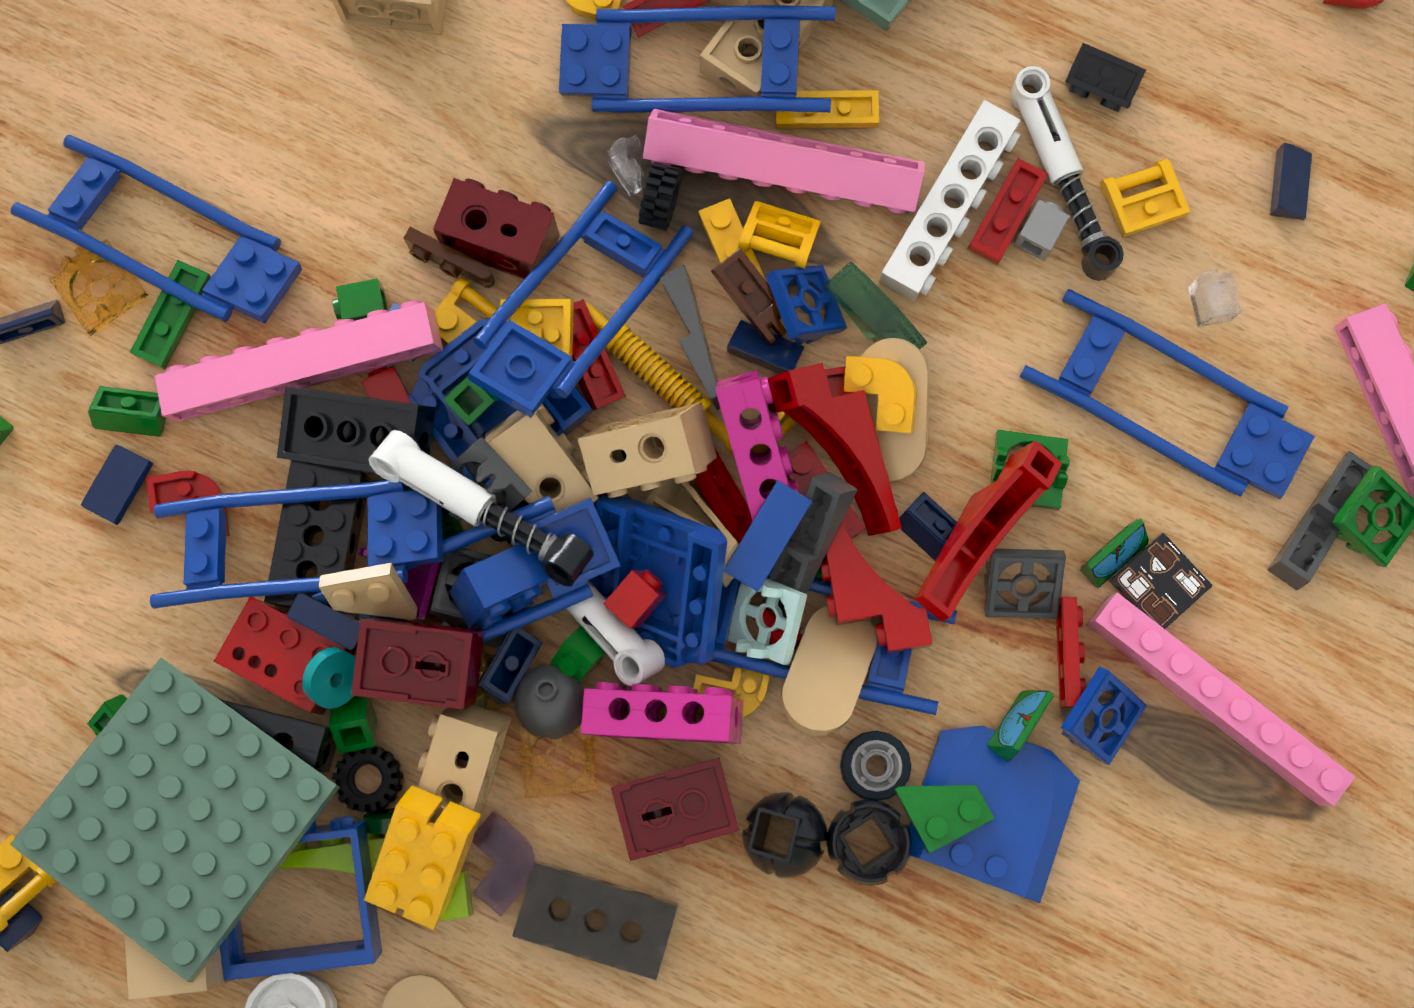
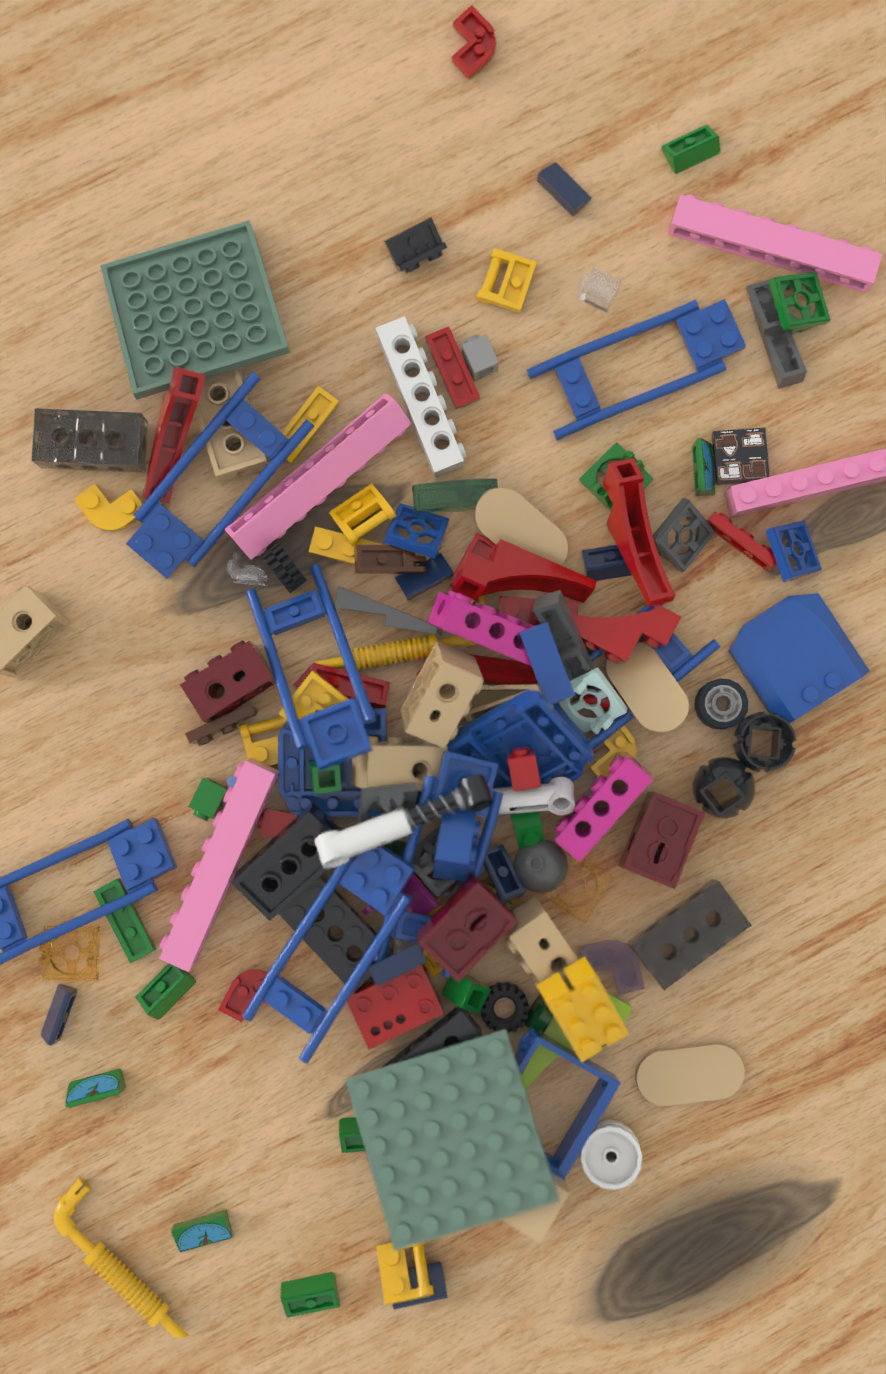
camera: 50 degrees left, 5 degrees up
dark blue slope [81,445,153,525] -> none
teal piece [302,647,356,709] -> none
tan wing [319,563,418,620] -> none
yellow plate [844,356,917,433] -> none
green wing [894,785,995,854] -> none
slope [987,690,1054,761] -> none
piece [1010,66,1124,281] -> none

